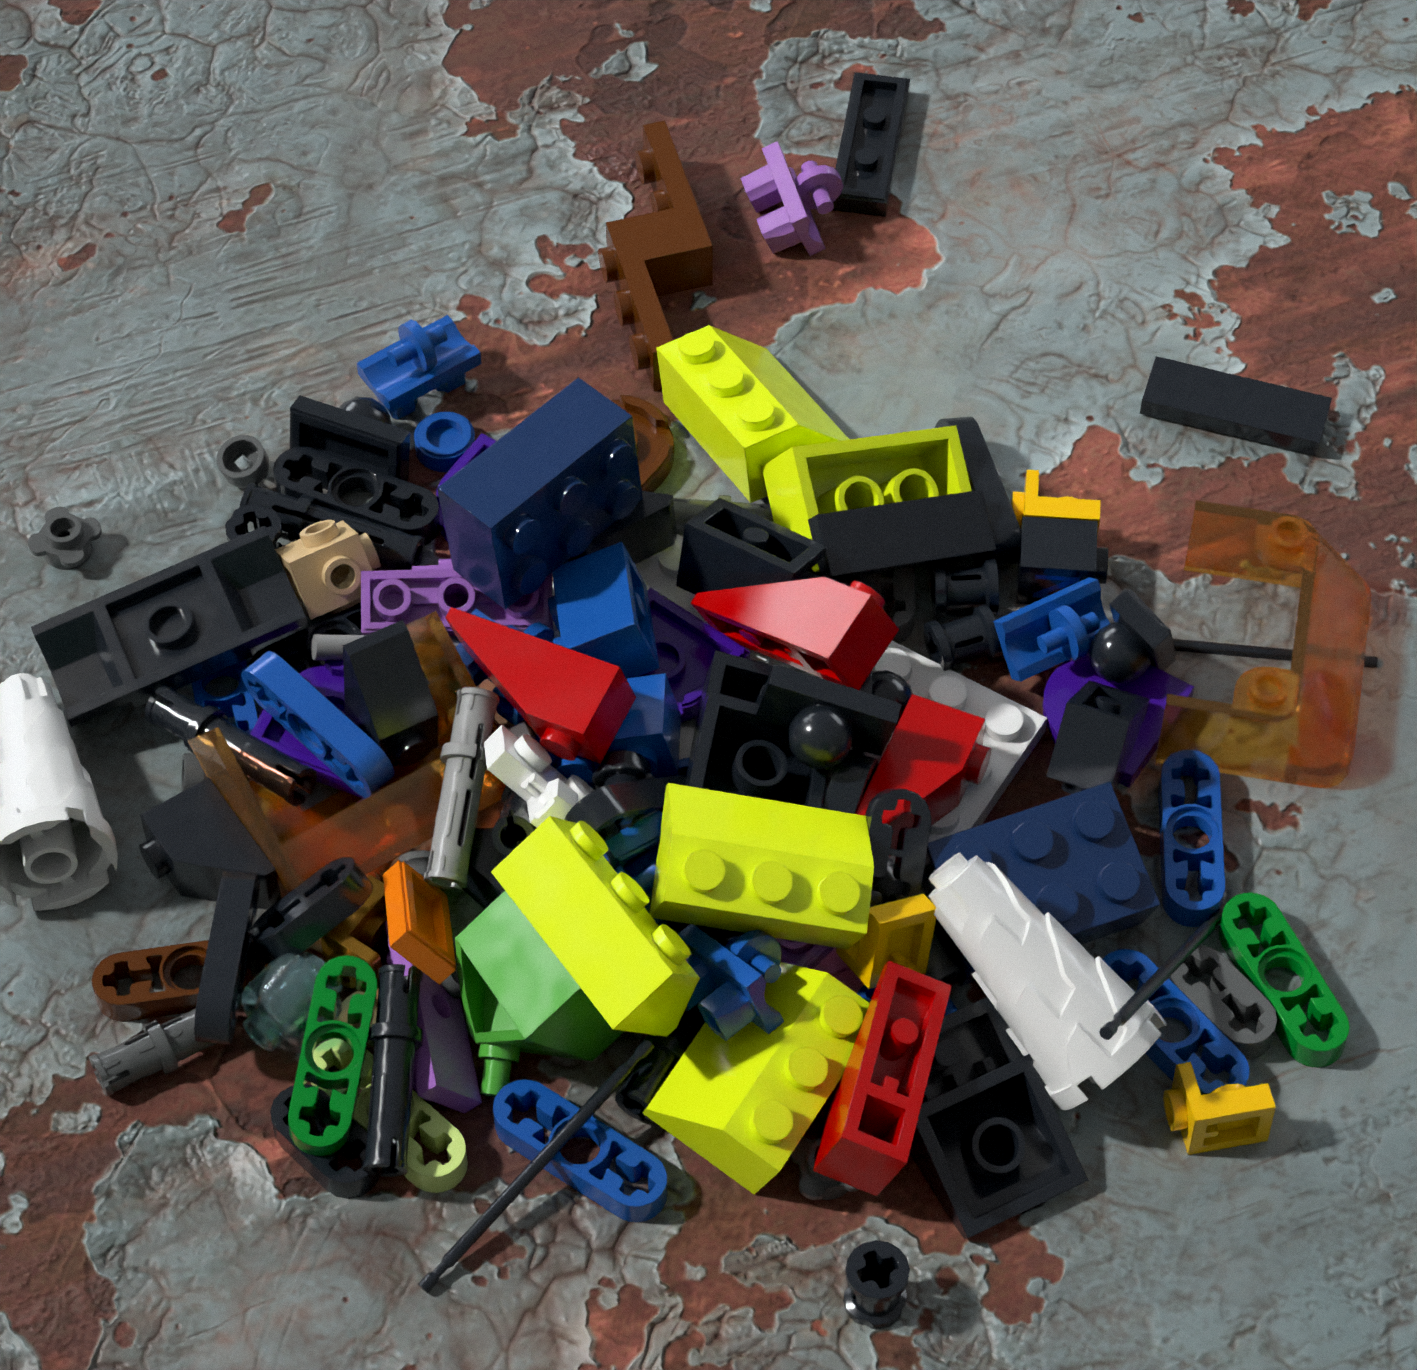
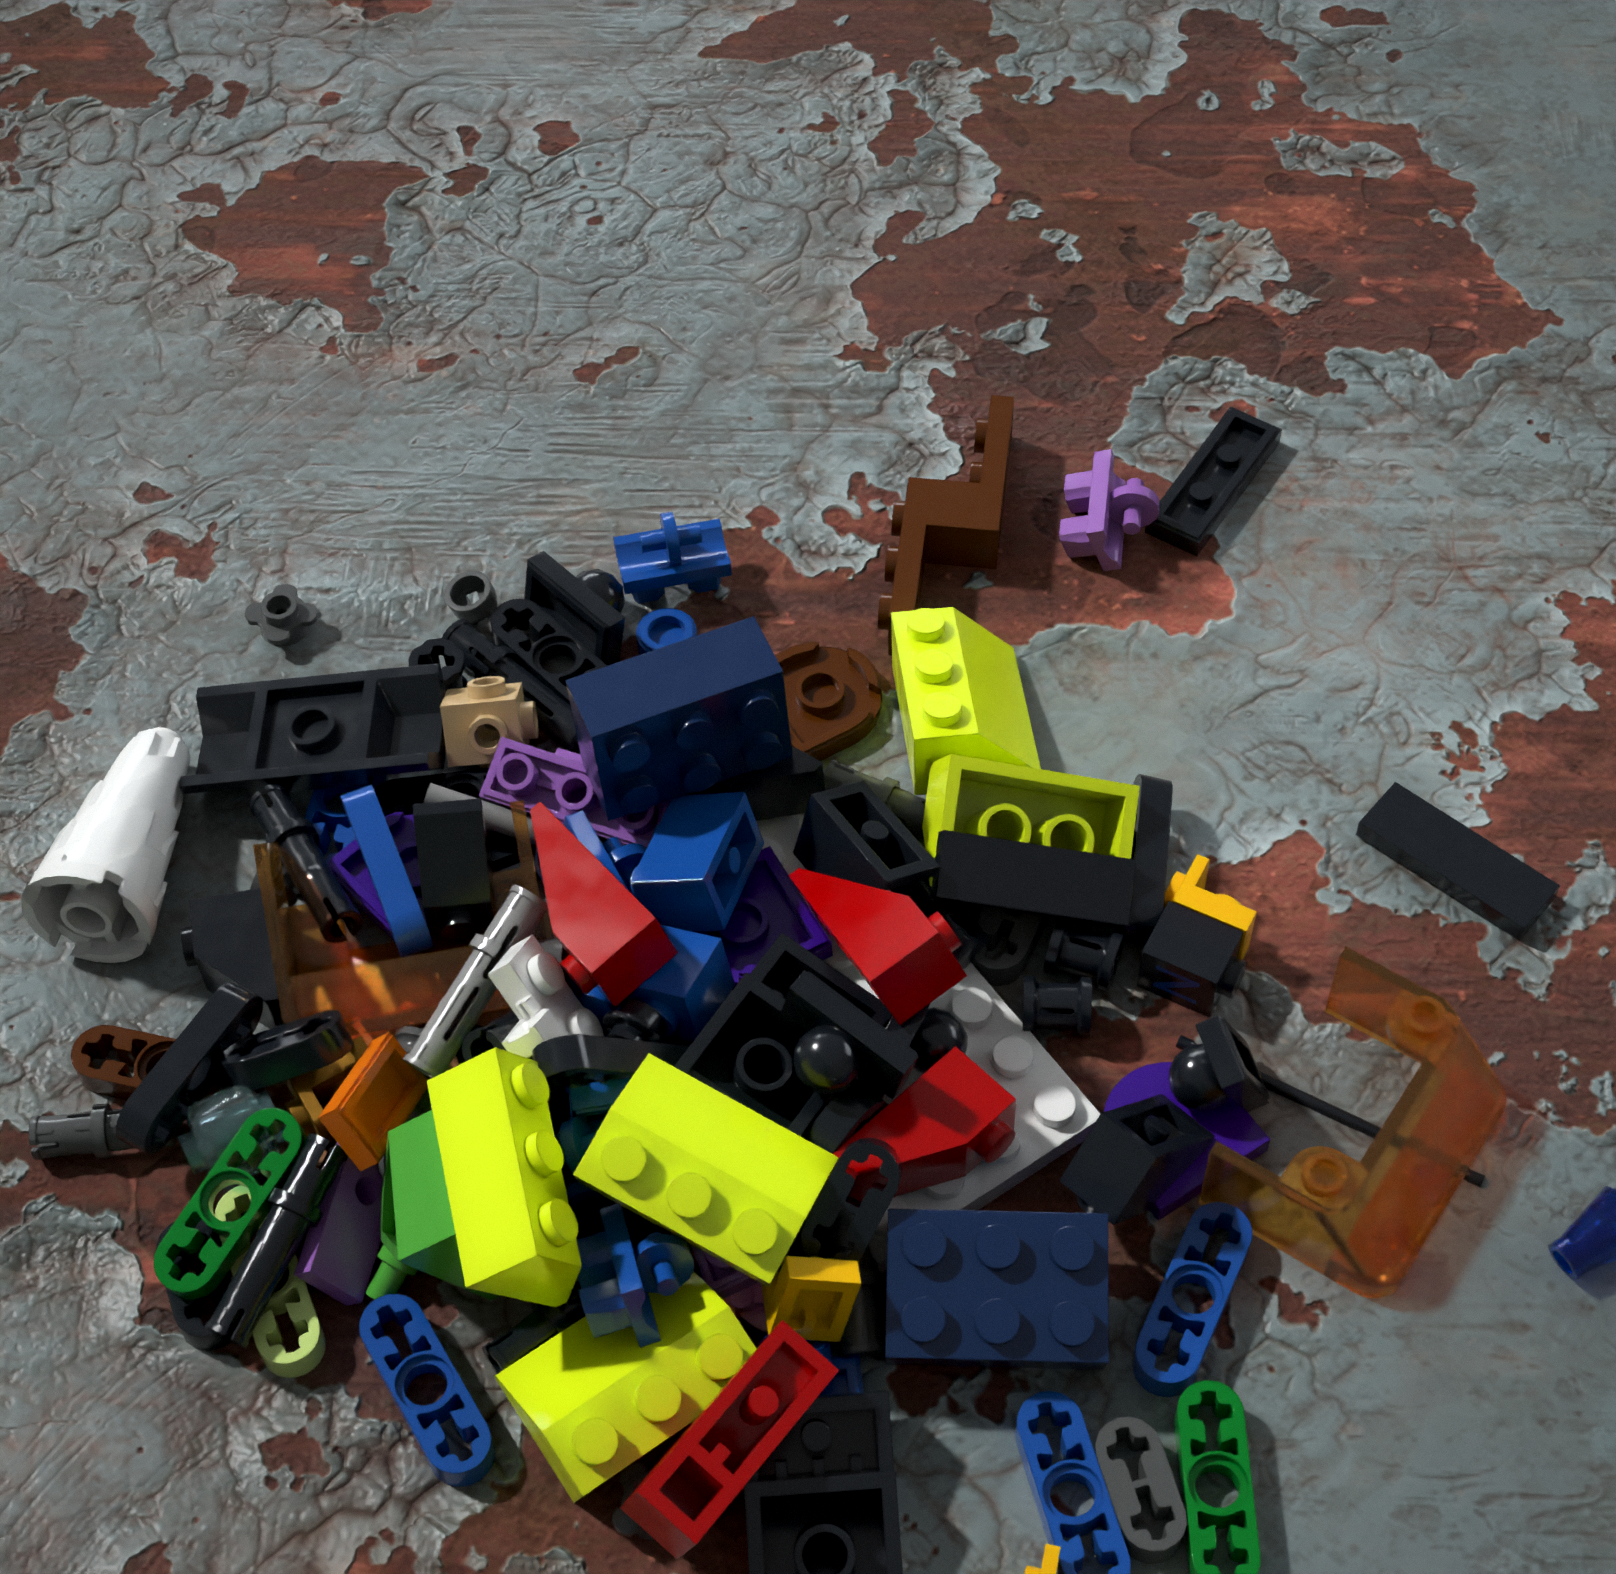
camera: 25 degrees right, 0 degrees up
black piece [418,1039,655,1294] -> none
white cone [929,852,1166,1111] -> none
blue hips [993,577,1110,682] -> none
black piece [1099,908,1223,1040] -> none

